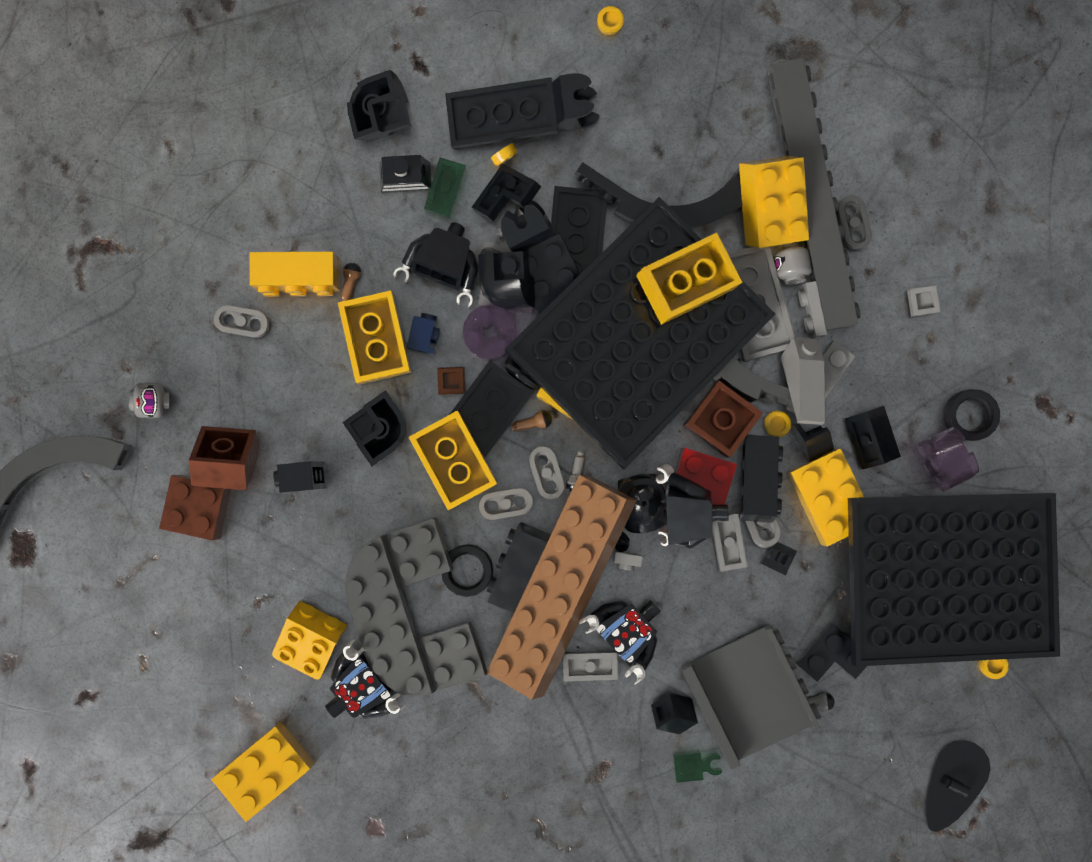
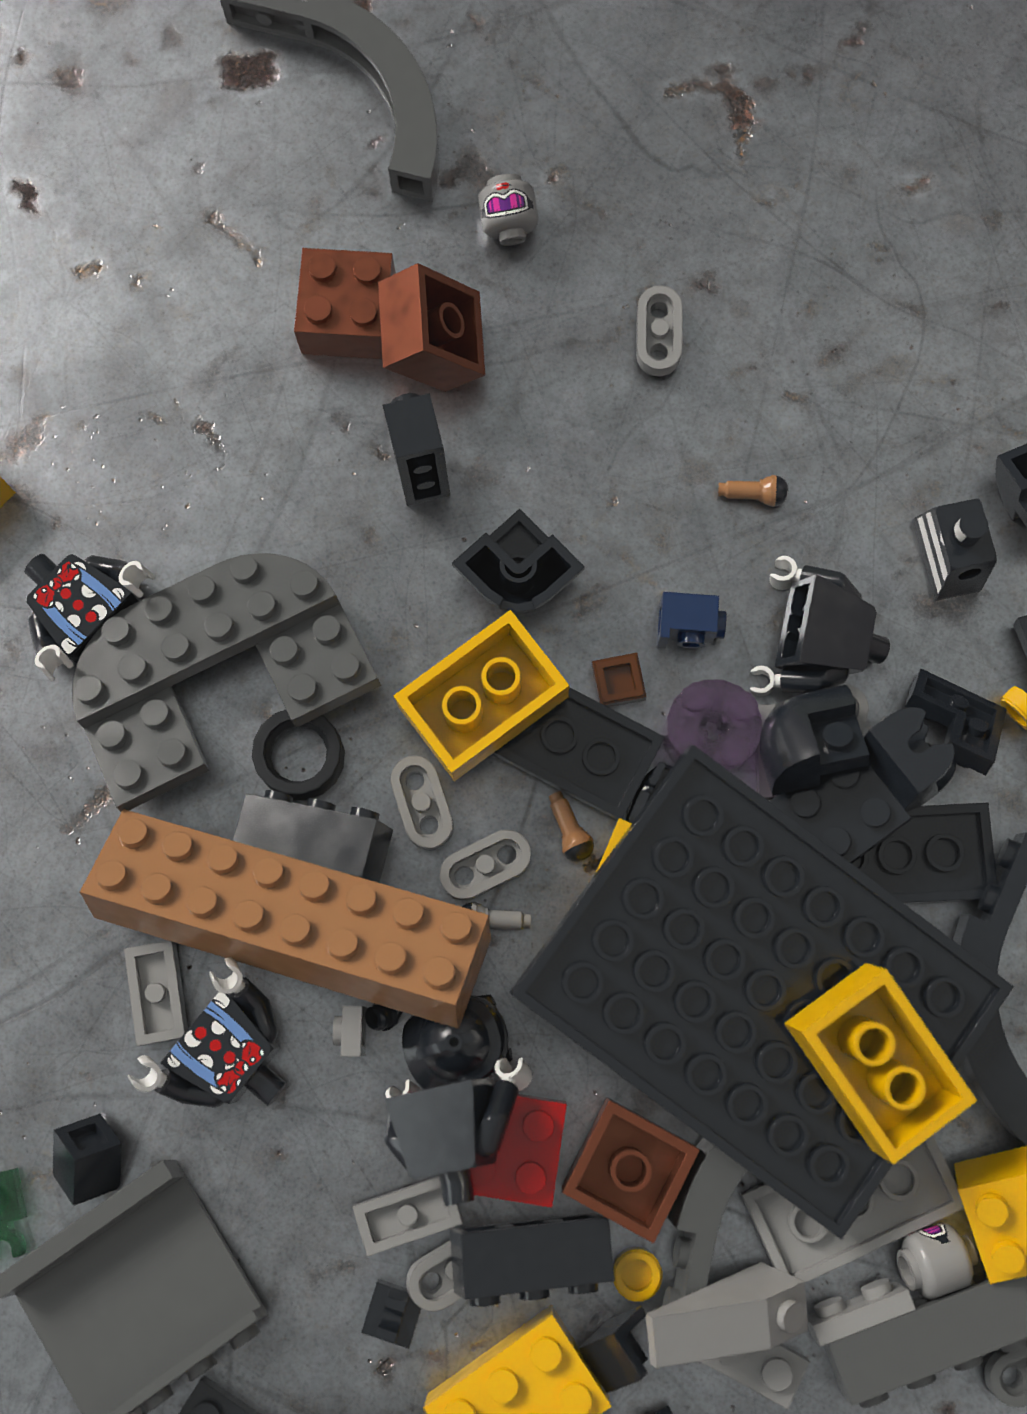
camera: 85 degrees right, 10 degrees down
yellow brick [249,252,341,297] -> none
yellow bracket [272,600,347,679] -> none
yellow brick [338,290,412,385] -> none
clear green plate [424,158,466,218] -> none

